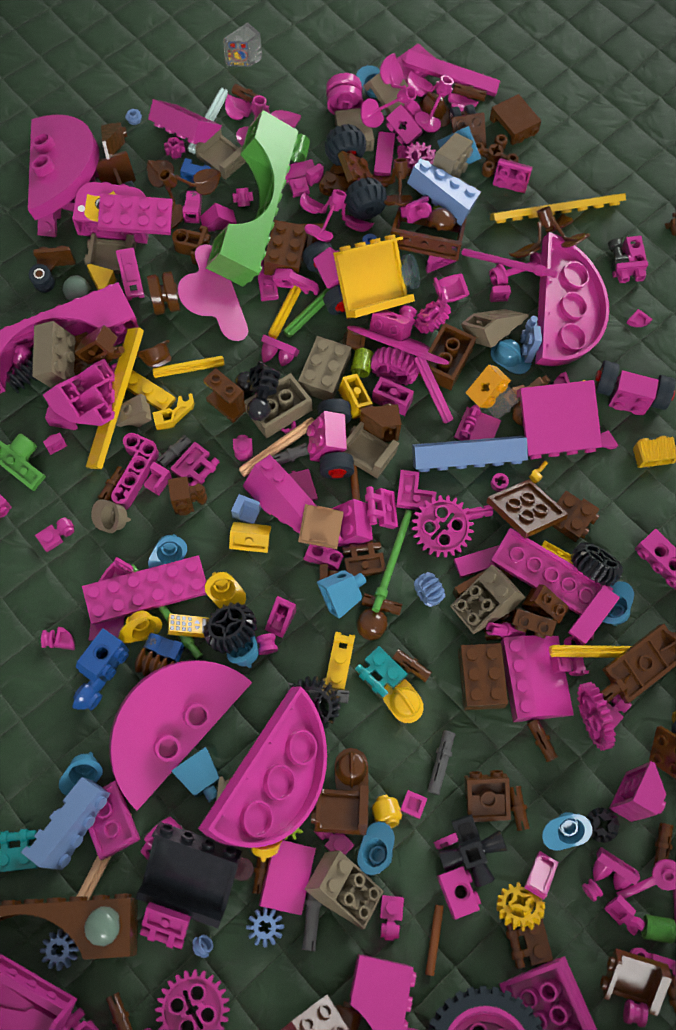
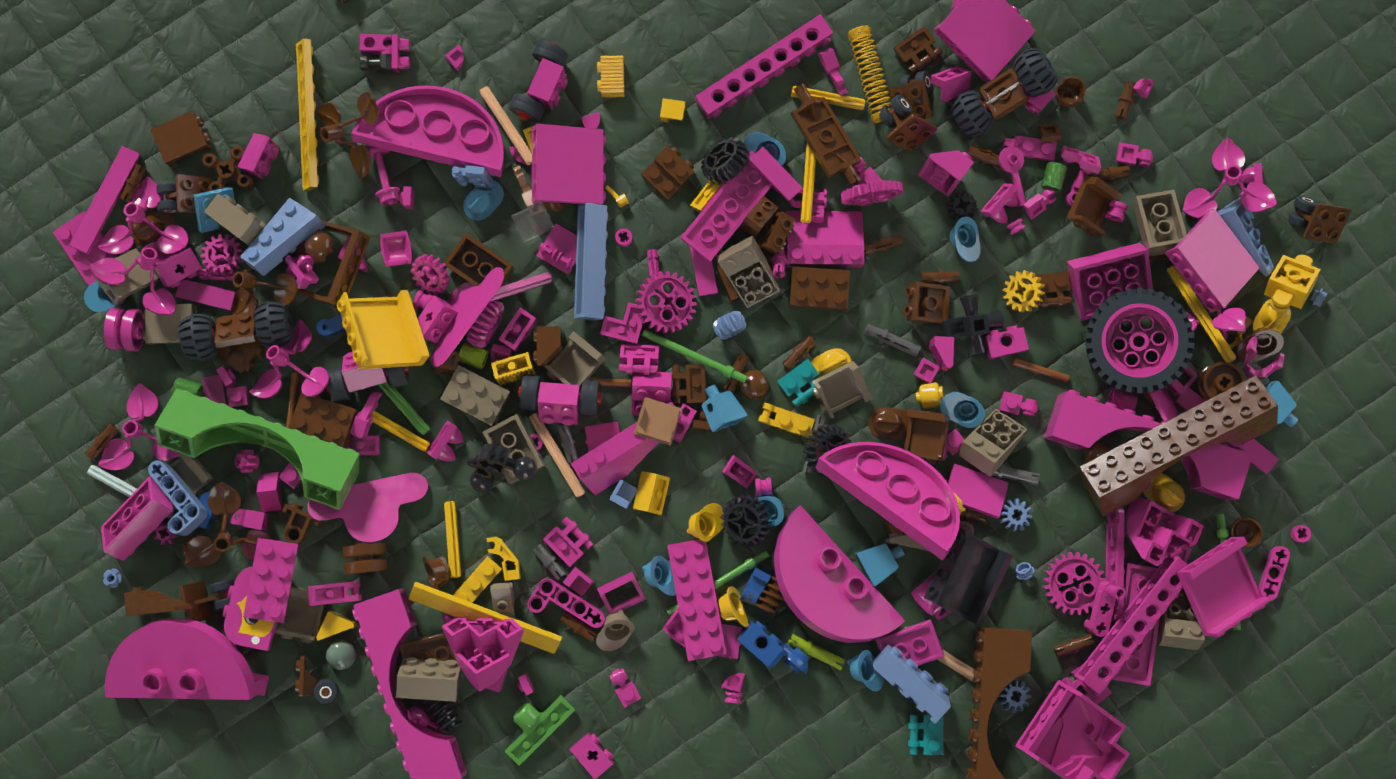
camera: 80 degrees left, 15 degrees up
reddish brown brick [74,325,125,365] -> none
sand green hair [84,906,120,946] -> none
dark pink plate [140,902,191,949] -> none
reddish brown brick [168,476,207,516] -> none
yellow tile [168,614,209,638] -> none
reddish brown panel [203,368,246,423] -> none
clear slope [223,22,262,67] -> none
dark pink plate [233,435,253,462] -> none
clear light blue tile [401,254,420,290] -> none
dark pink tile [434,833,458,850] -> none
dark tan slope [461,309,529,347] -> none
dark pink bar [462,248,558,278] -> none
light orange brick [466,365,511,408] -> none
reddish brown plate [486,479,568,538] -> none
tile [524,851,559,900] -> none
none -> medium blue beam [148,460,207,536]
none -> light nougat axle [480,86,532,165]
none -> dark pink plate [491,344,512,362]
none -> dark pink tile [597,571,646,615]
none -> yellow panel [660,98,685,123]
none -> lime pin [788,634,845,670]
none -> dark tan panel [812,361,872,419]
none -> dark pink tile [929,336,954,372]

